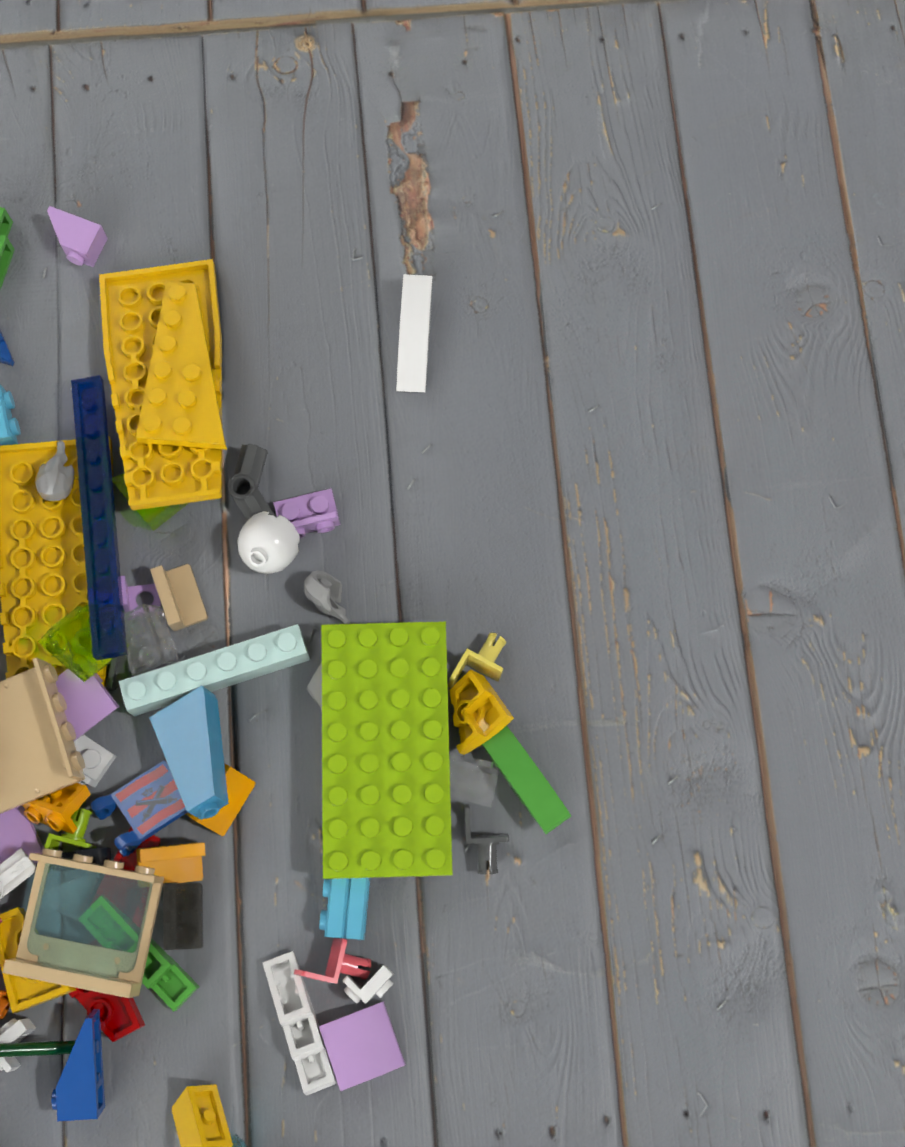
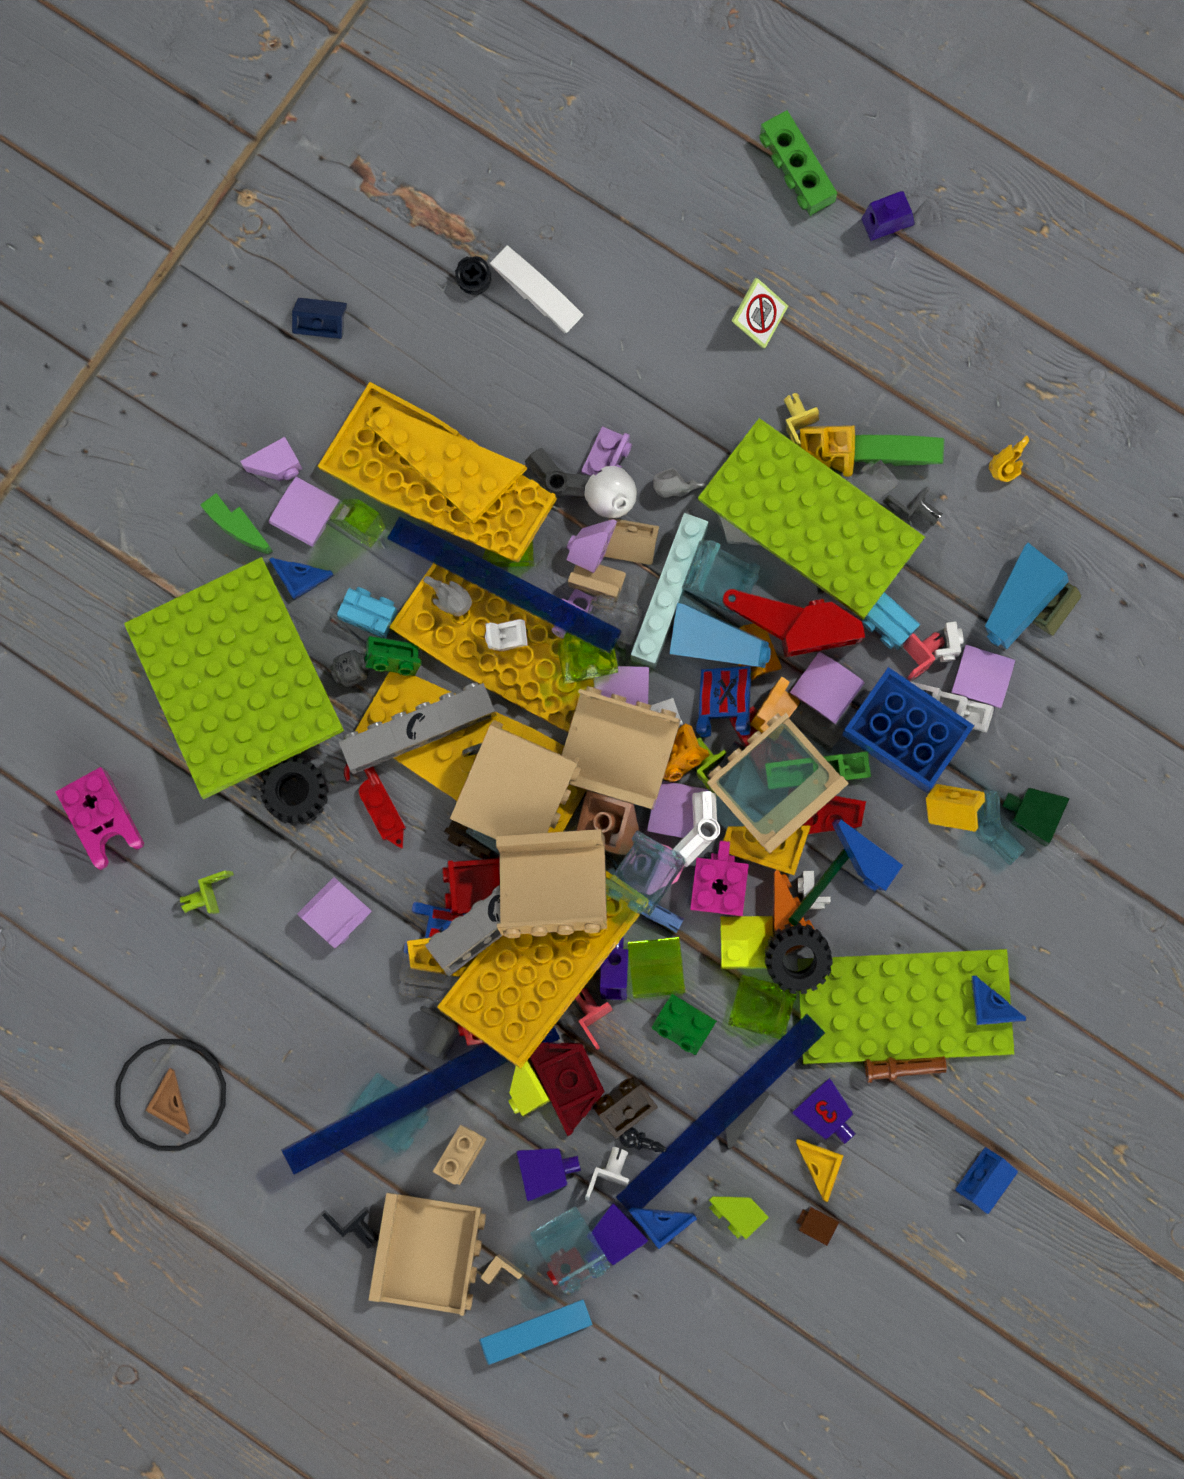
camera: 45 degrees left, 5 degrees up
none -> lavender slope [269,477,340,547]
none -> dark blue panel [292,298,347,339]
none -> clear neon green slope [330,499,385,548]
none -> black wheel [455,256,492,295]
none -> white bracket [485,619,528,651]
none -> lavender slope [566,519,617,573]
none -> tan panel [604,518,659,565]
none -> clear light blue panel [682,540,760,613]
none -> red slope [723,589,865,658]
none -> piece [732,278,788,349]
none -> bright green brick [759,110,837,215]
none -> lavender slope [790,651,865,724]
none -> blue slope [842,667,975,794]
none -> dark purple torso [861,191,915,241]
none -> dark azure slope [985,543,1069,649]
none -> yellow piece [989,435,1029,482]
none -> olive slope [1032,583,1081,636]

